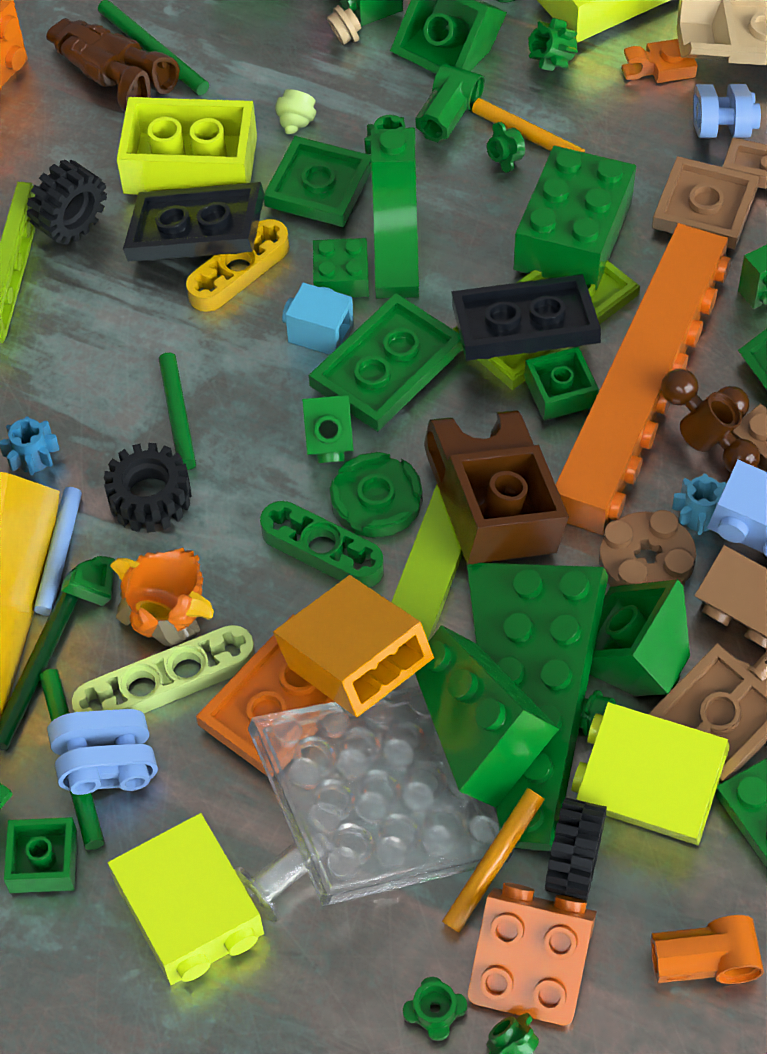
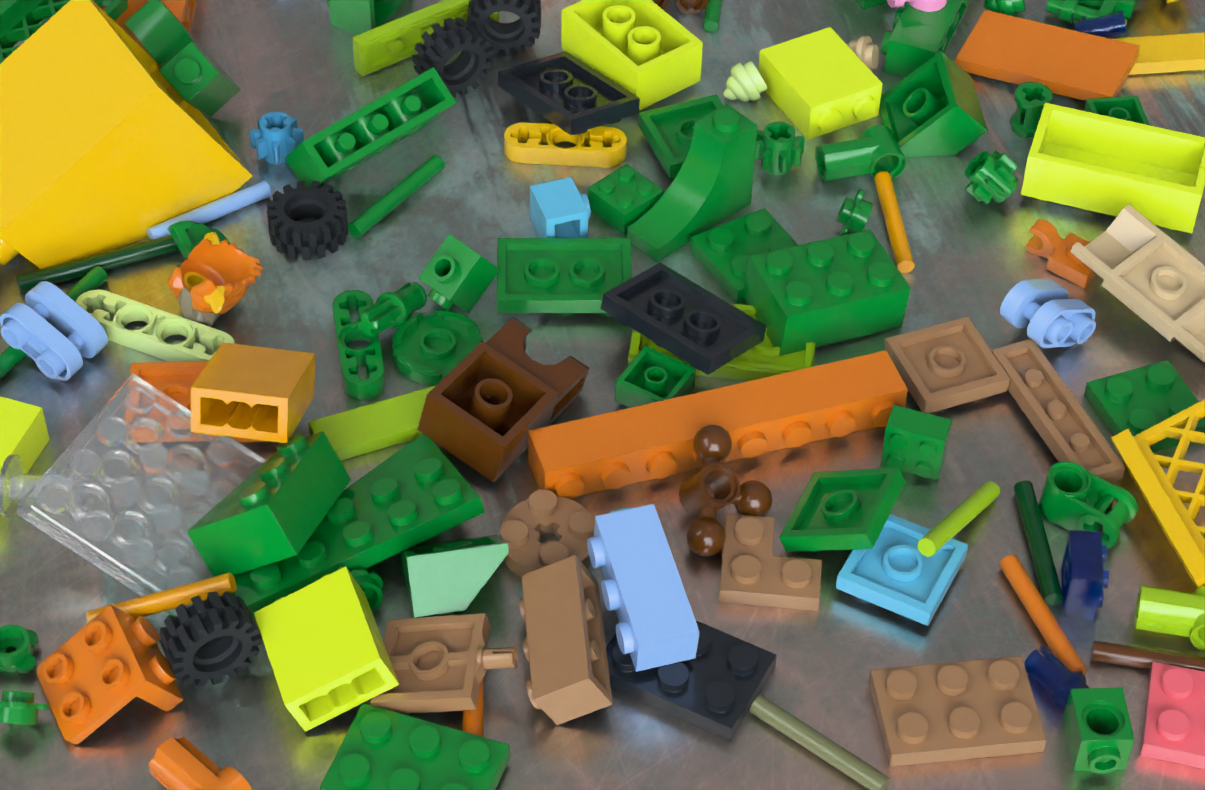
camera: 45 degrees right, 10 degrees down
none -> green brick [285,67,457,187]
none -> green axle [356,282,427,337]
none -> black tyre [412,18,494,98]
none -> green plate [690,208,798,304]
none -> neon yellow brick [758,27,883,140]

